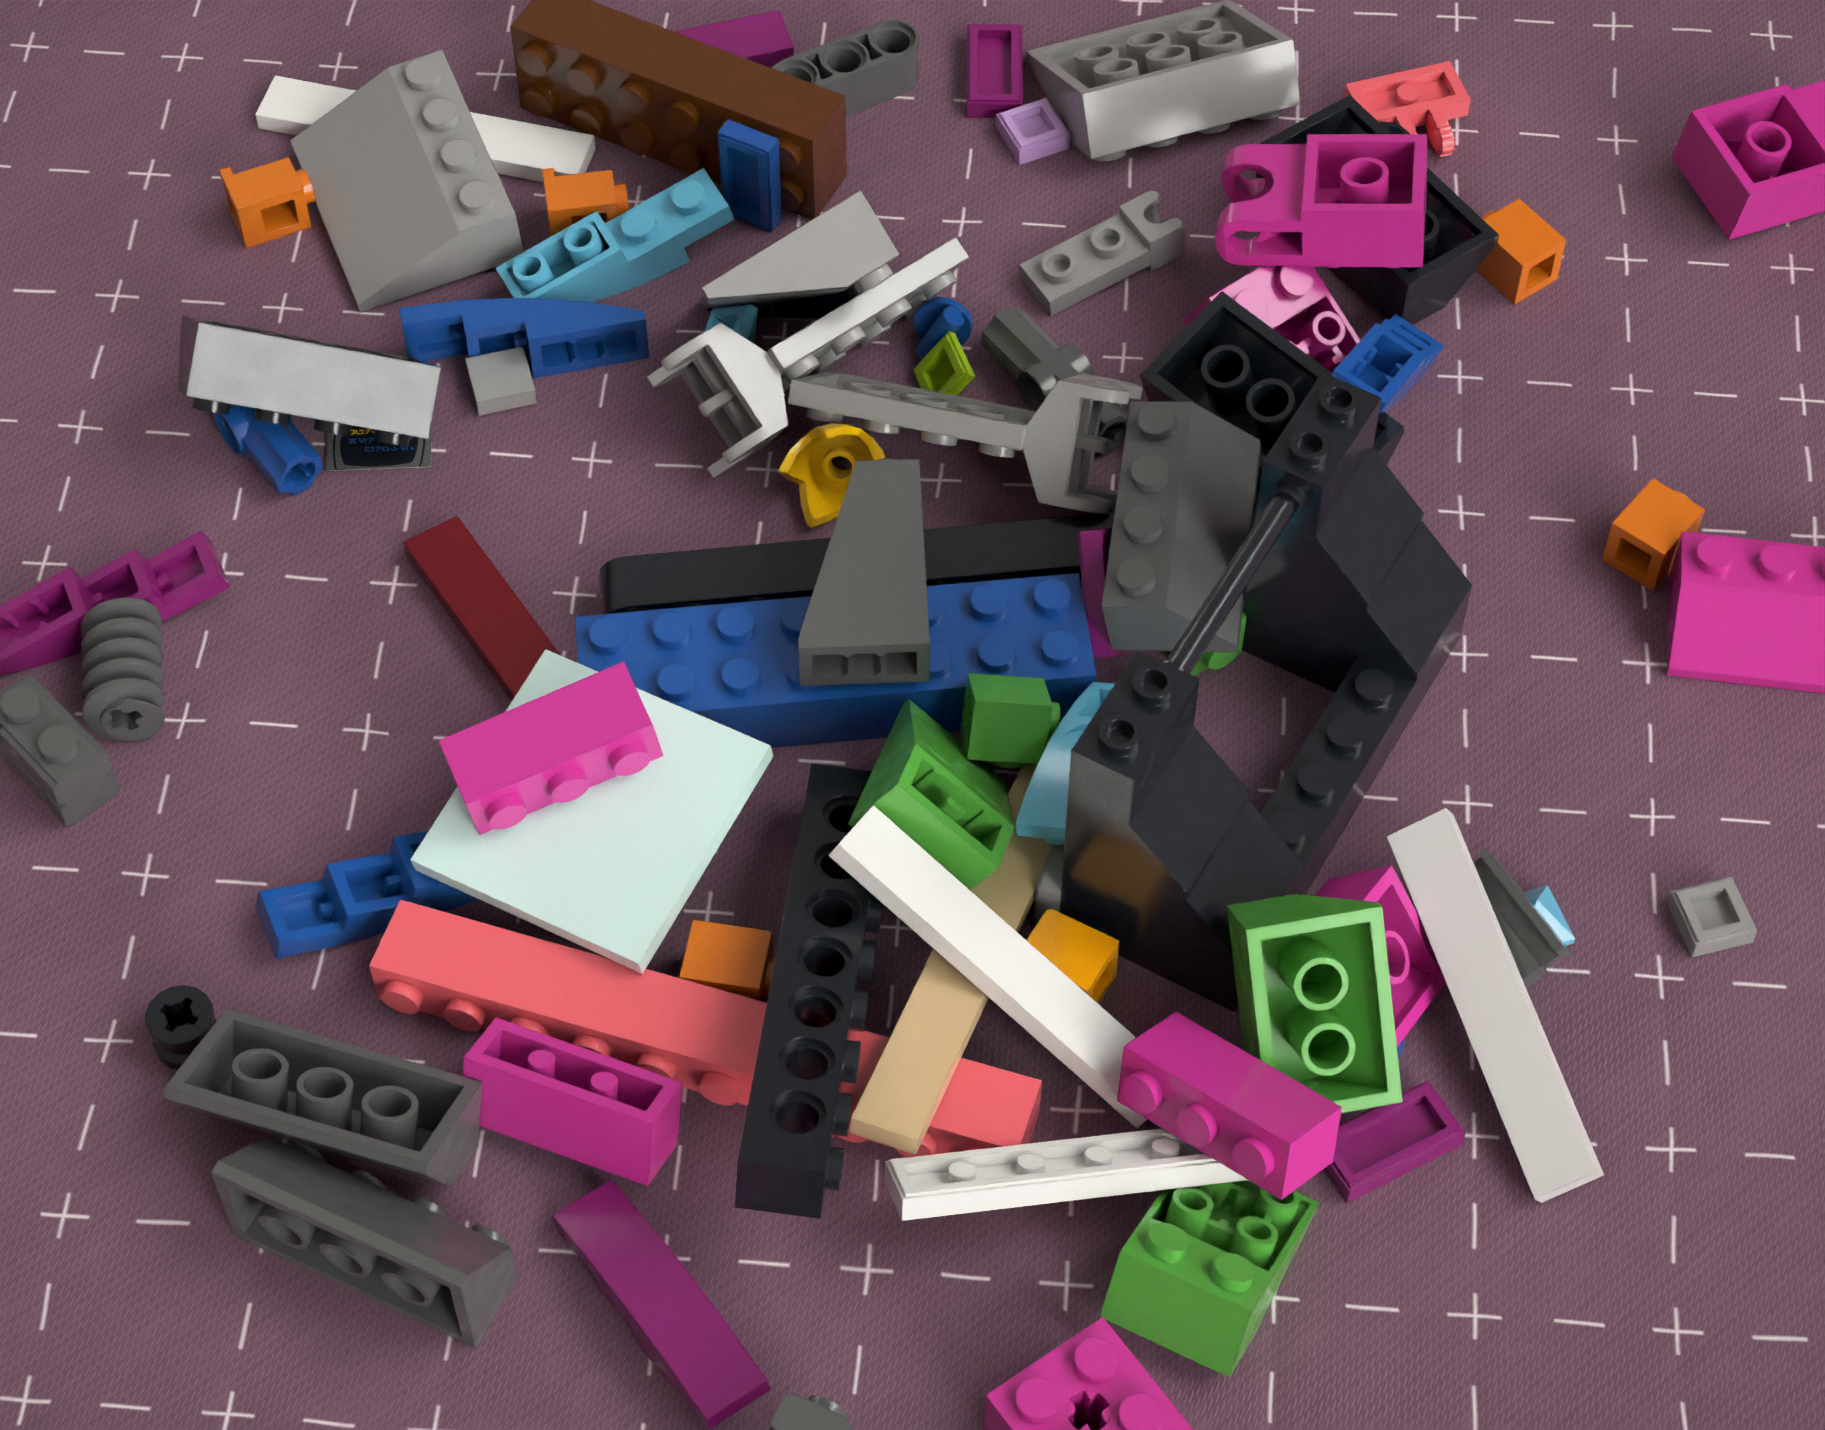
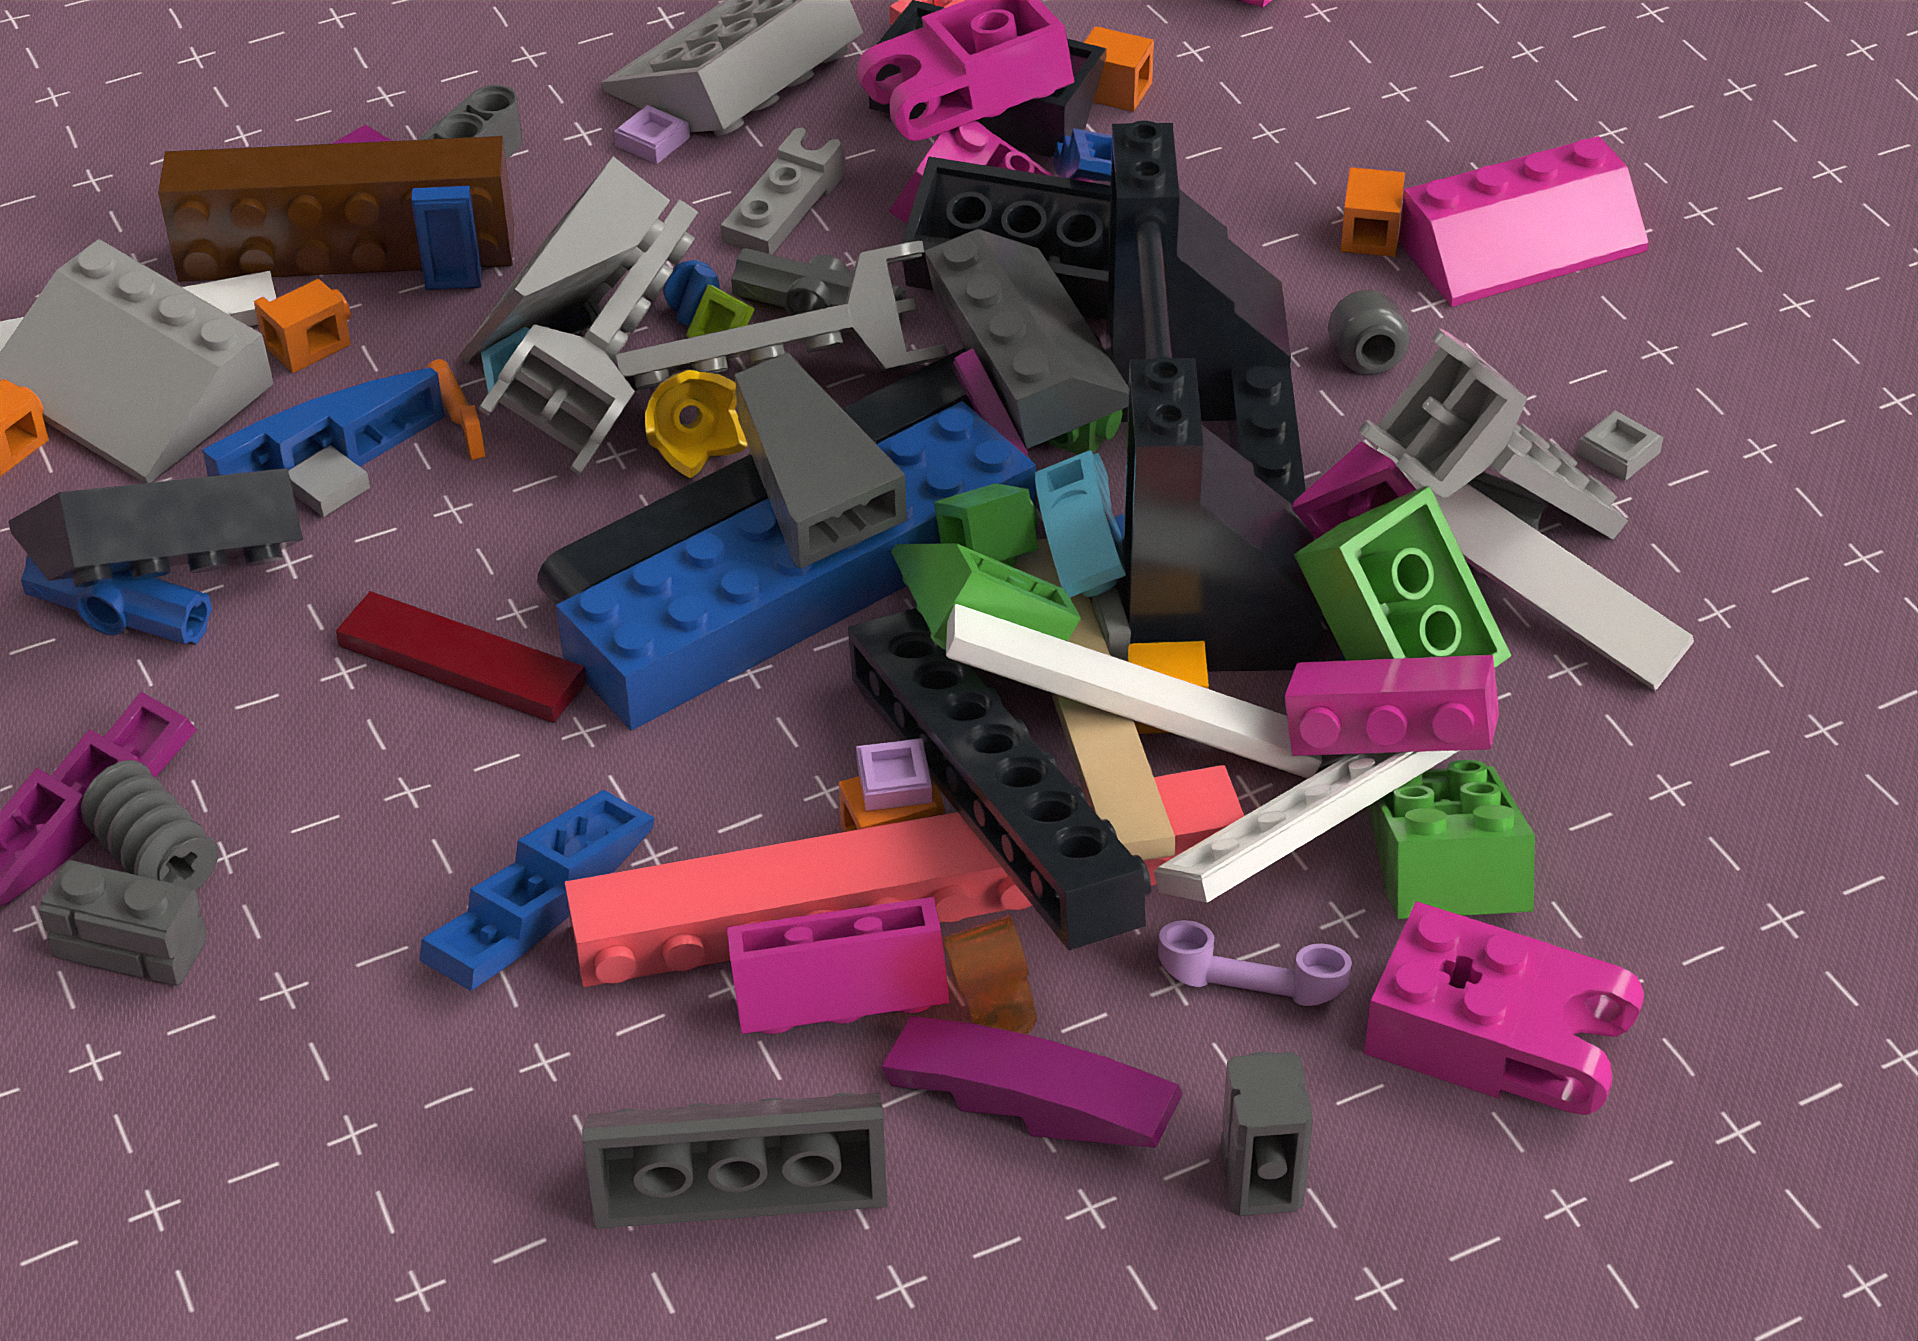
camera: 30 degrees left, 10 degrees down
black wheel [145,985,217,1070] -> none
dark grey slope [164,1009,482,1187] -> none
black sticker [325,416,433,471] -> none
light aqua tile [410,649,773,974] -> none
dark pink brick [438,661,663,835] -> none
medium azure slope [496,168,735,302] -> none
magenta tile [967,24,1023,118] -> none
magenta tile [1324,1080,1466,1203] -> none
none -> orange piece [427,359,486,461]
none -> lavender tile [856,738,932,811]
none -> clear orange piece [943,915,1037,1035]
none -> lavender bar [1158,920,1352,1006]
none -> dark pink slope [1291,441,1417,539]
none -> dark grey head [1328,290,1410,375]
none -> light grey hinge [1359,328,1628,539]

